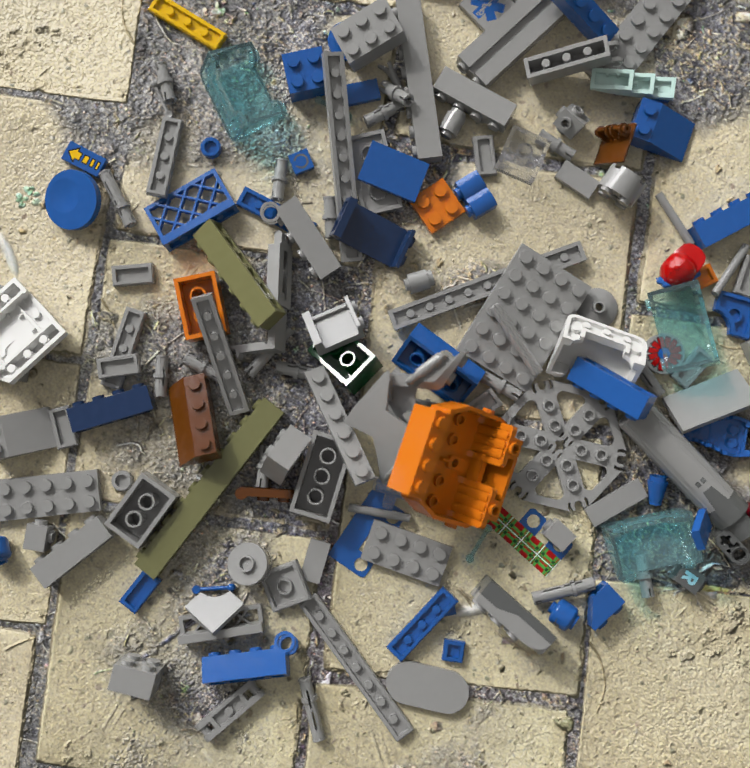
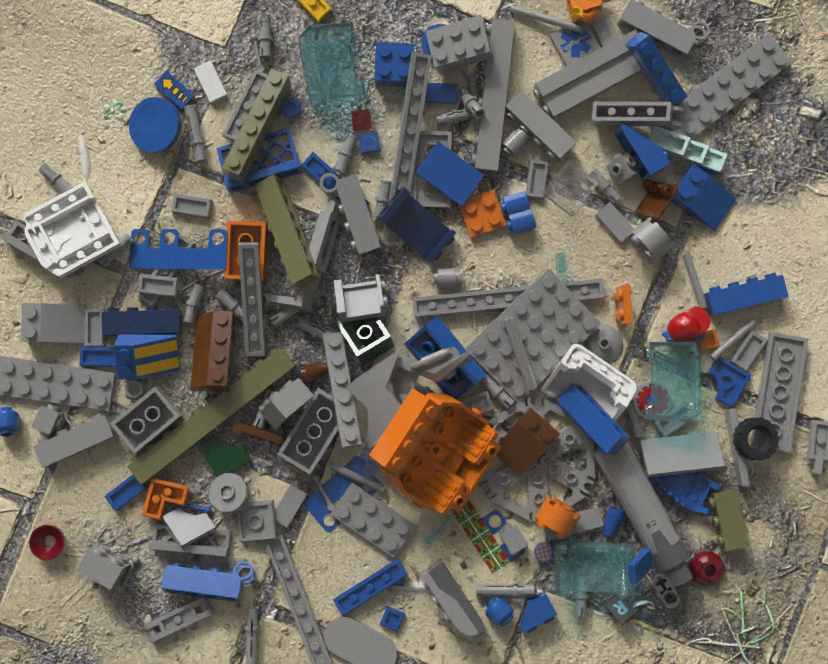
camera: 15 degrees right, 0 degrees up
none -> dark red piece [29,524,66,560]
none -> blue tile [79,347,117,367]
none -> light grey pin [98,233,134,268]
none -> blue slope [114,334,180,380]
none -> light grey hinge [117,556,139,594]
none -> blue piece [129,229,228,270]
none -> orange brick [142,477,190,520]
none -> white tile [194,60,228,103]
none -> dark green tile [199,436,252,478]
none -> olive brick [222,69,292,183]
none -> reddish brown cone [299,362,328,383]
none -> light grey hinge [312,474,335,511]
none -> clear red tile [351,109,372,131]
none -> reddish brown slope [496,408,560,477]
none -> tile [534,542,554,562]
none -> orange brick [535,495,581,539]
none -> clear light blue tile [555,252,567,274]
none -> orange plate [613,284,633,326]
none -> blue slope [614,124,670,182]

